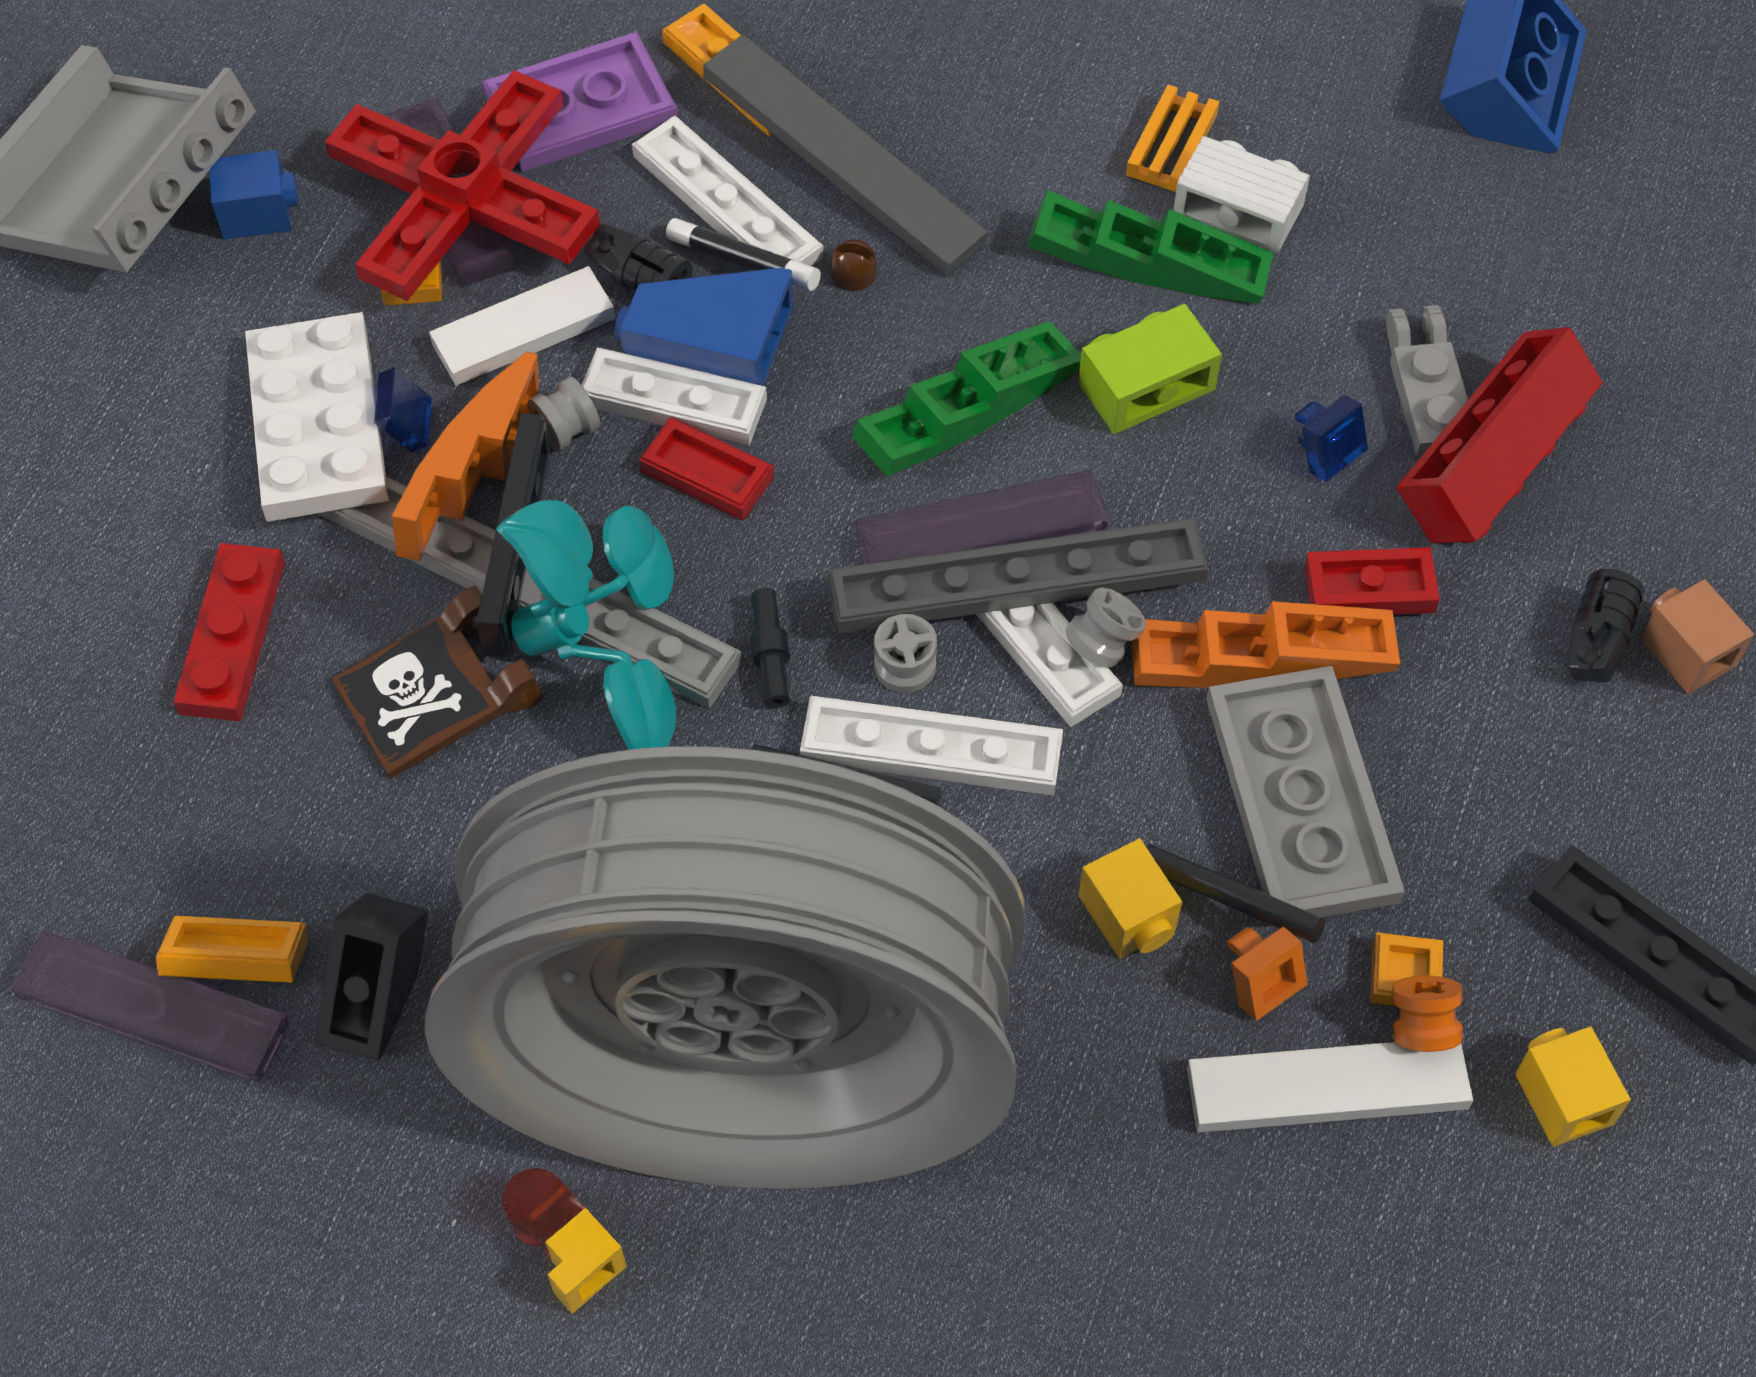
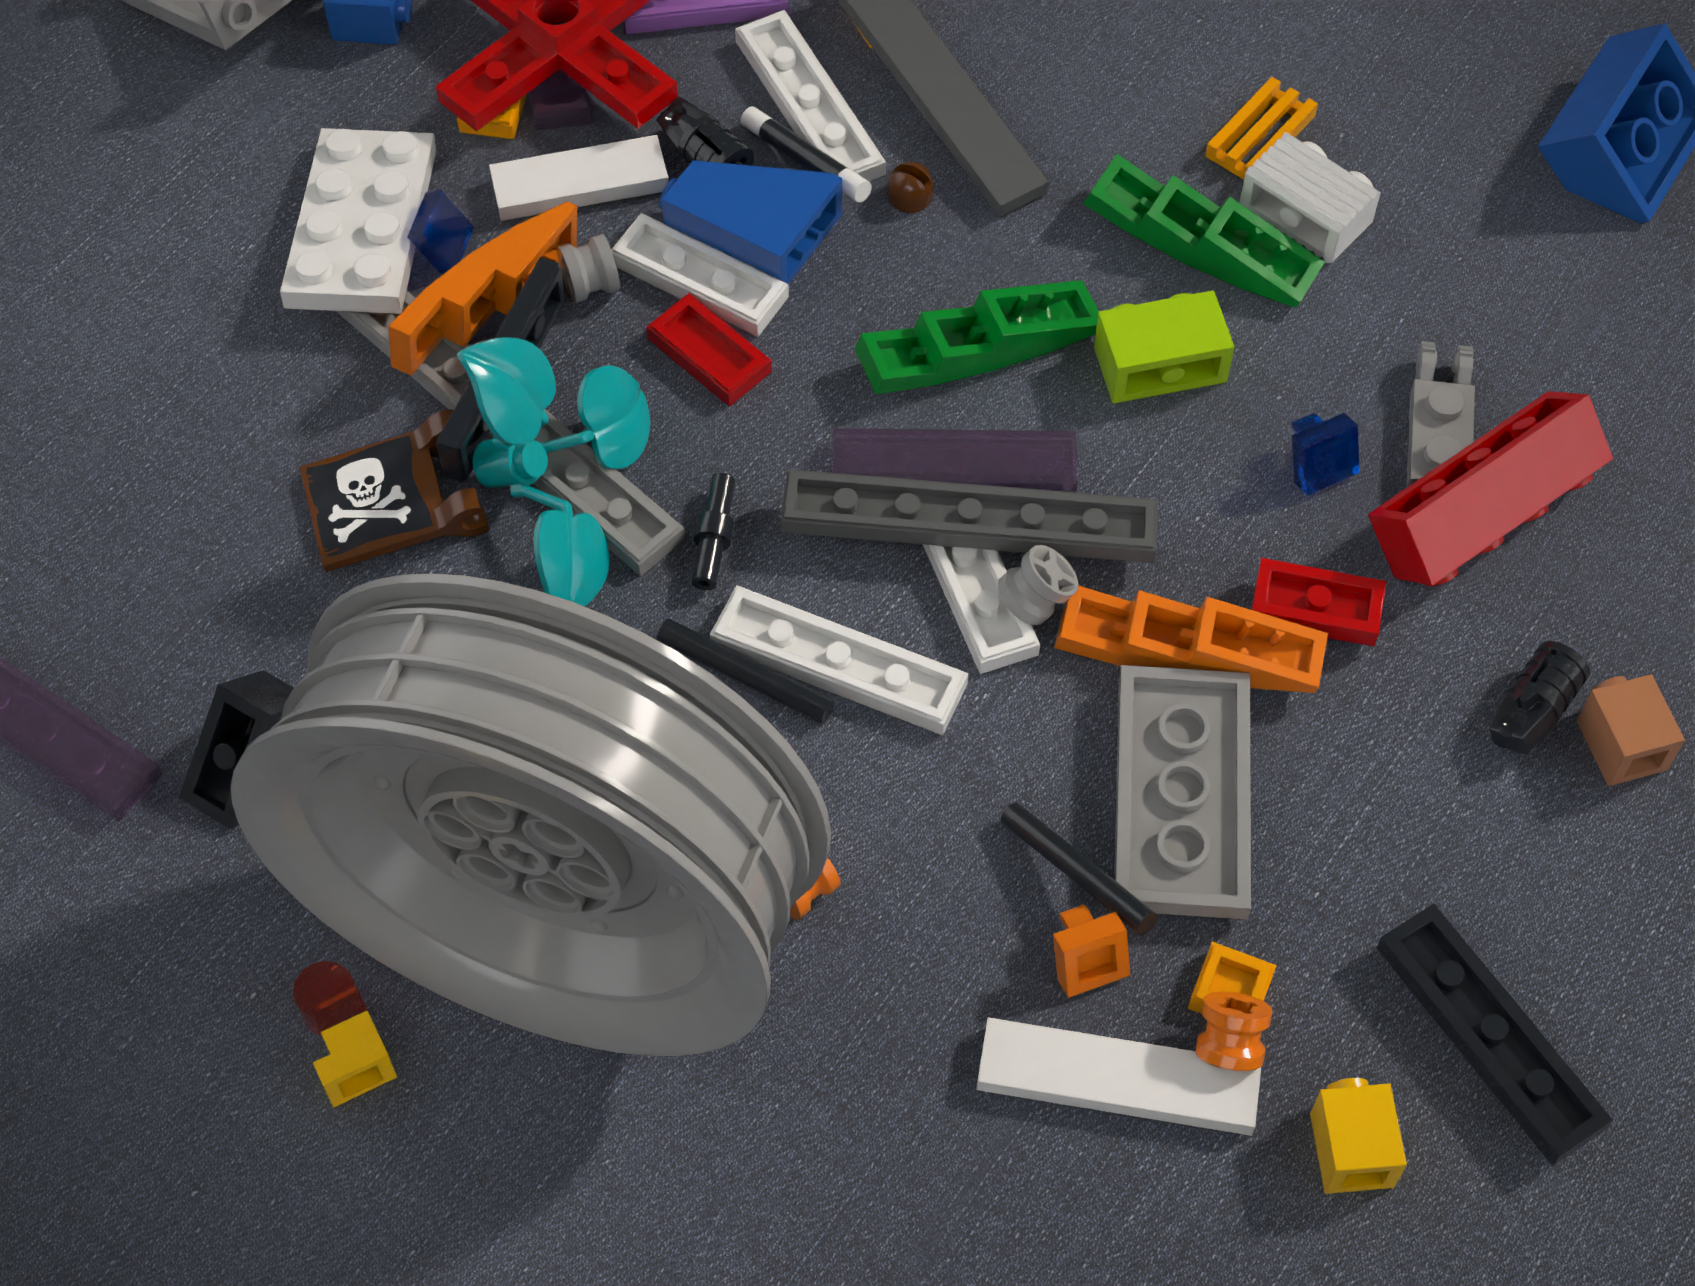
camera: 15 degrees right, 0 degrees up
light orange tile [156,916,308,983] -> none
red plate [173,543,285,722] -> none
light grey wheel [874,614,937,693] -> none
yellow brick [1078,838,1182,959] -> none

